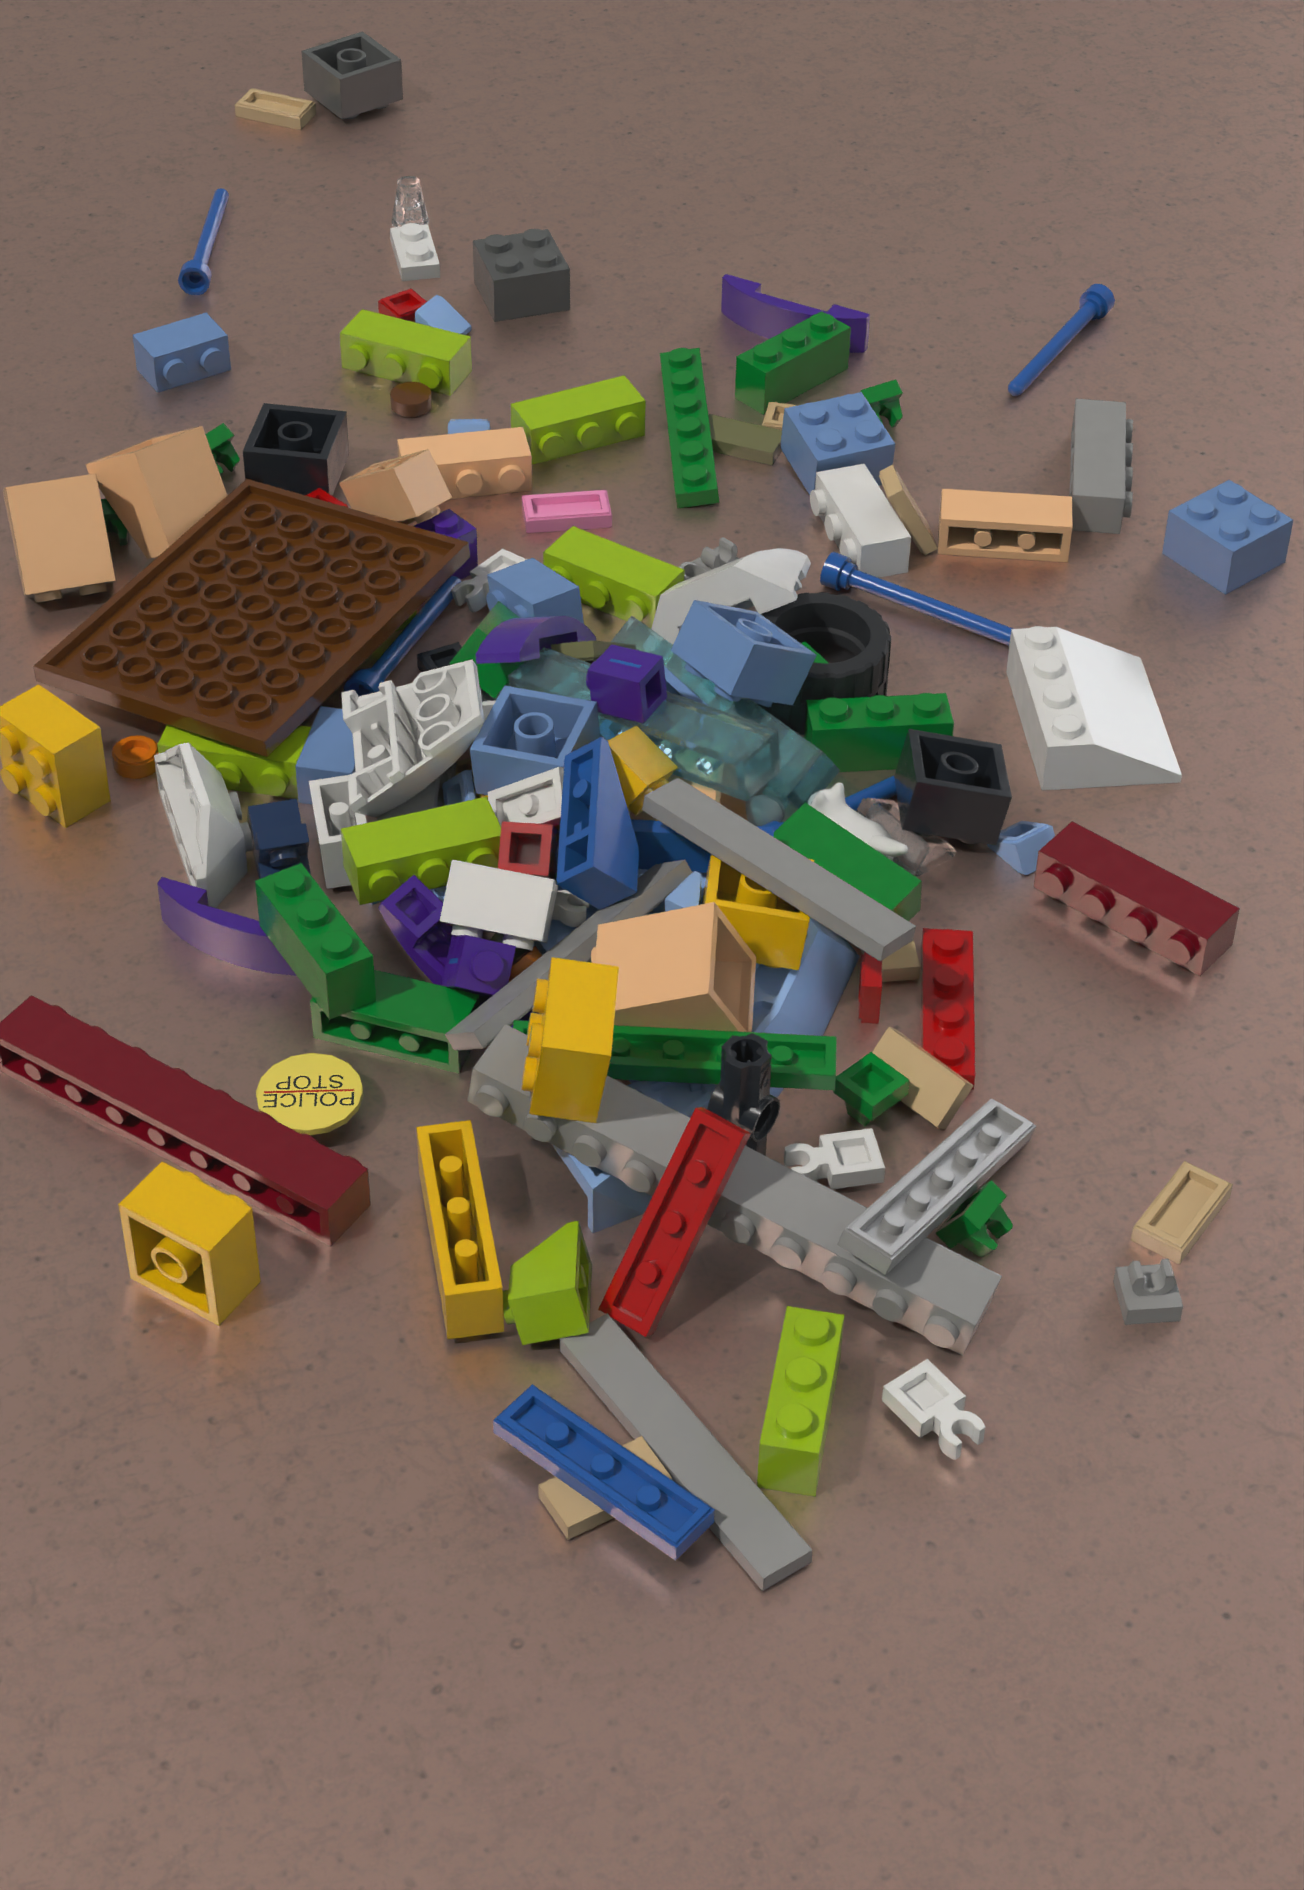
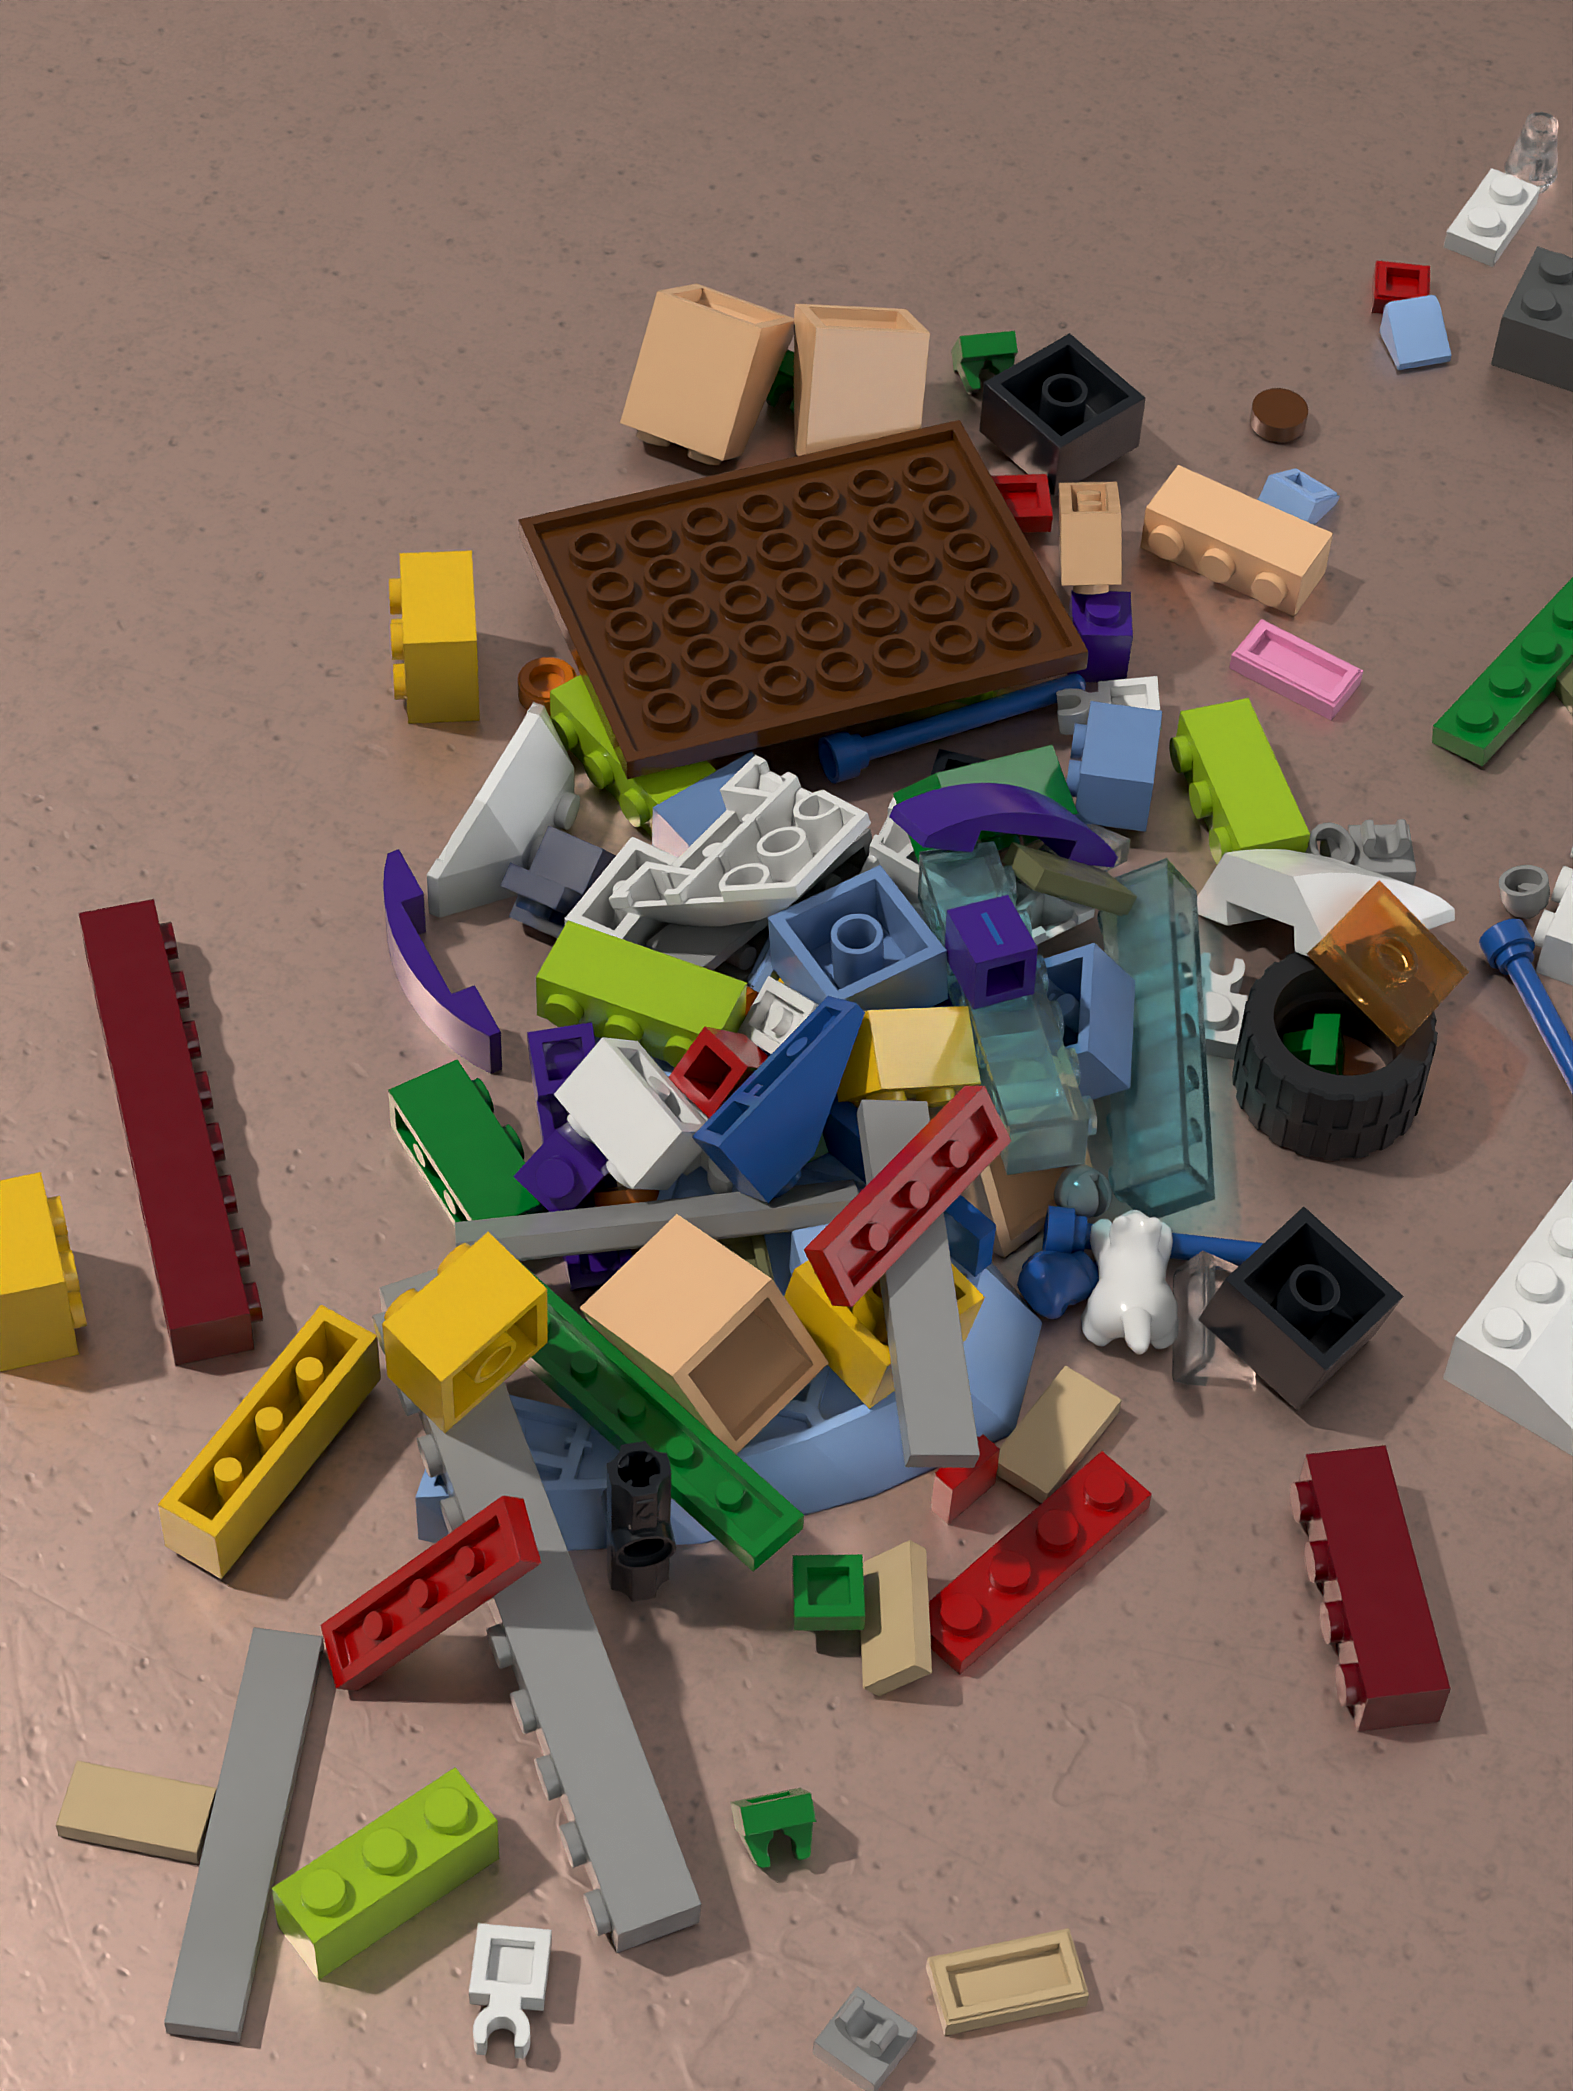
camera: 40 degrees right, 10 degrees up
medium blue brick [133,312,231,393] -> none
blue piece [178,188,229,295] -> none
green brick [255,863,376,1019] -> none
light yellow piece [256,1053,363,1136] -> none
lime brick [340,309,472,396] -> none
blue tile [493,1384,715,1561] -> none
lime slope [503,1221,592,1345] -> none
lime brick [511,375,646,465] -> none
medium blue brick [671,600,817,707] -> none
green brick [773,802,922,921] -> none
white plate [784,1128,885,1189] -> none
green brick [804,693,954,774] -> none
light grey tile [837,1099,1036,1275] -> none
light blue slope [987,821,1055,875] -> none
none -> red plate [803,1086,1011,1307]
none -> clear orange tile [1307,880,1469,1047]
none -> light grey hinge [1499,865,1550,919]

